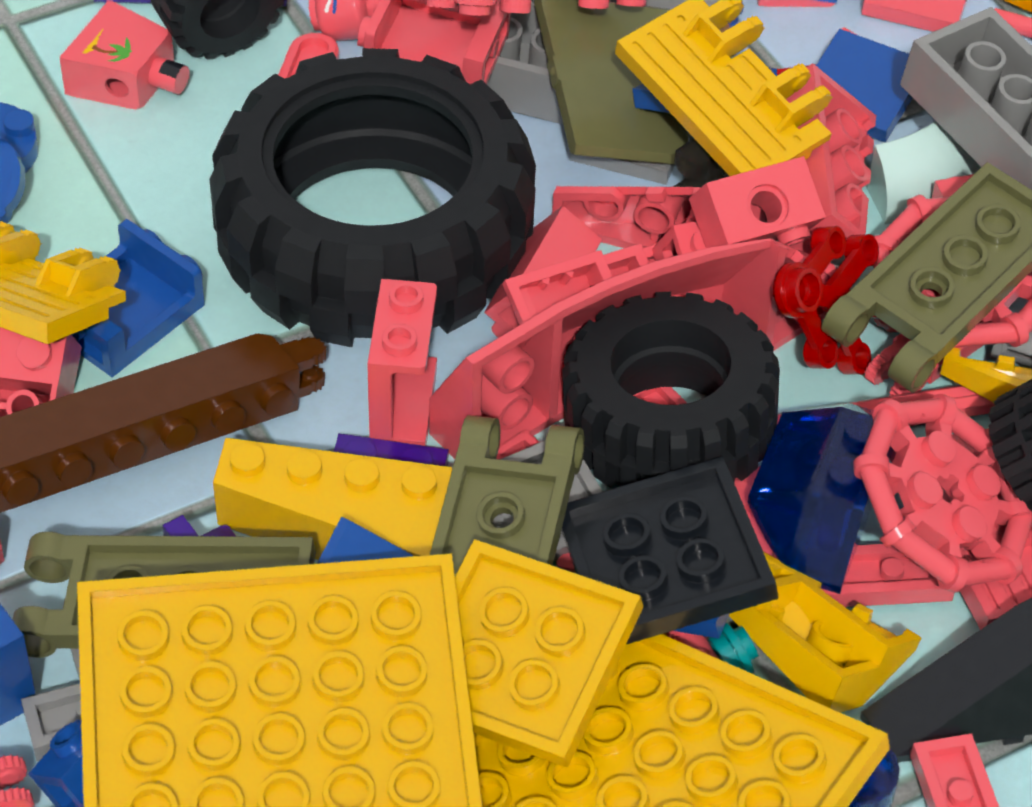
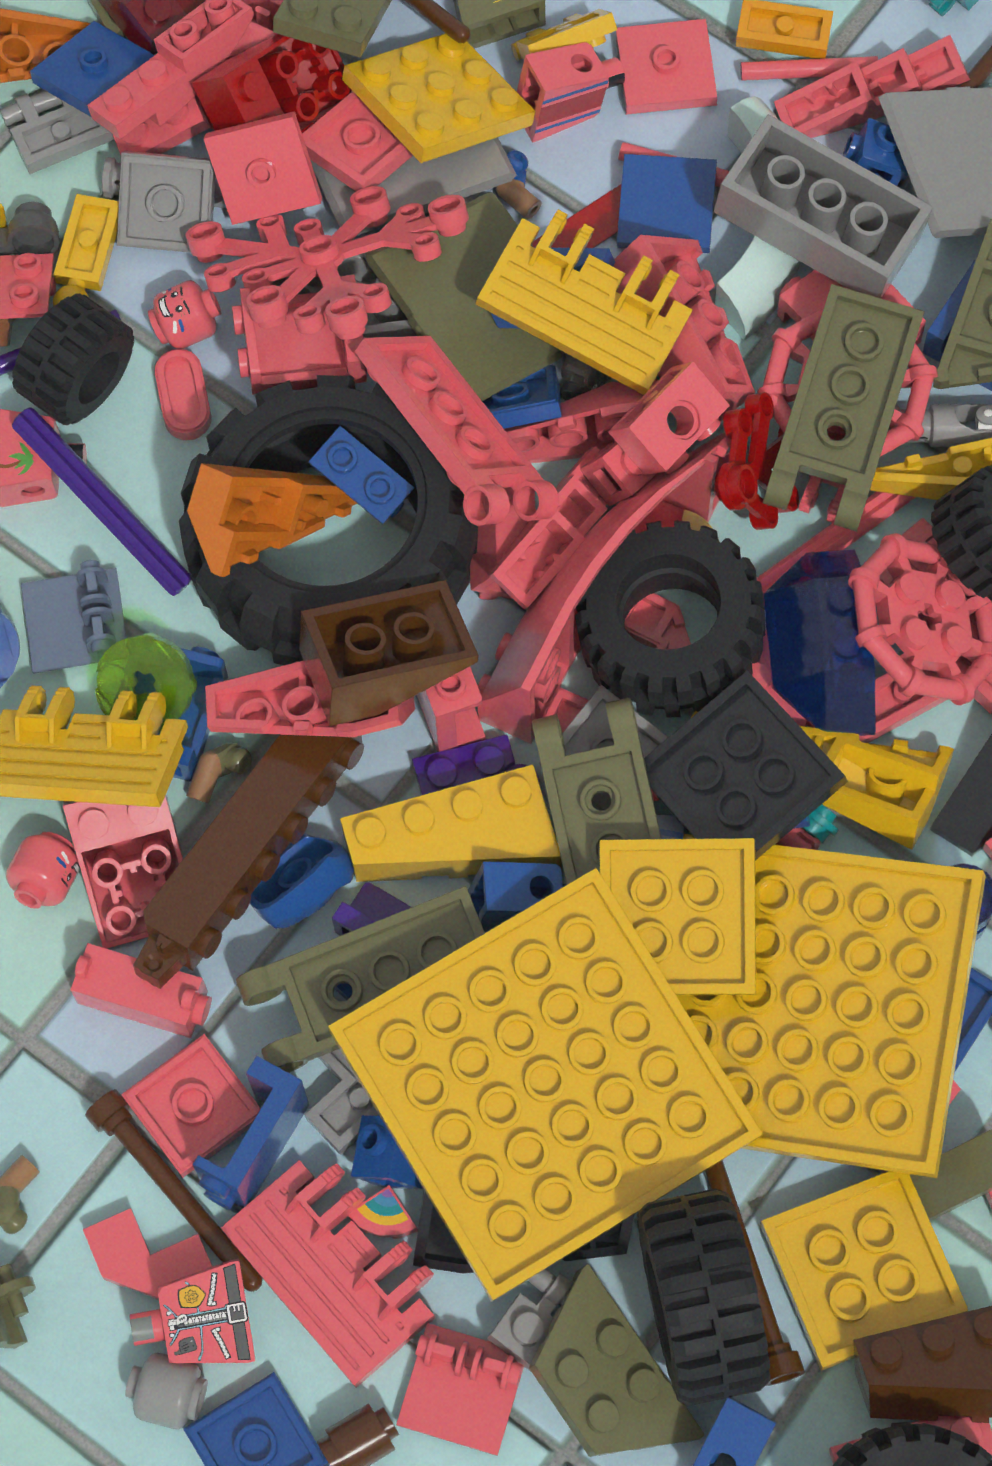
camera: 20 degrees left, 20 degrees up
none -> dark purple axle [12,407,192,596]
none -> sand blue hinge [21,560,129,674]
none -> clear neon green plate [95,633,197,731]
none -> arm [186,743,252,804]
none -> orange wedge [187,463,357,577]
none -> coral wedge [205,660,415,737]
none -> blue piece [250,833,354,929]
none -> reddish brown slope [299,580,479,726]
none -> blue hinge [308,426,414,525]
none -> coral hinge [355,336,559,526]
none -> blue plate [482,364,562,429]

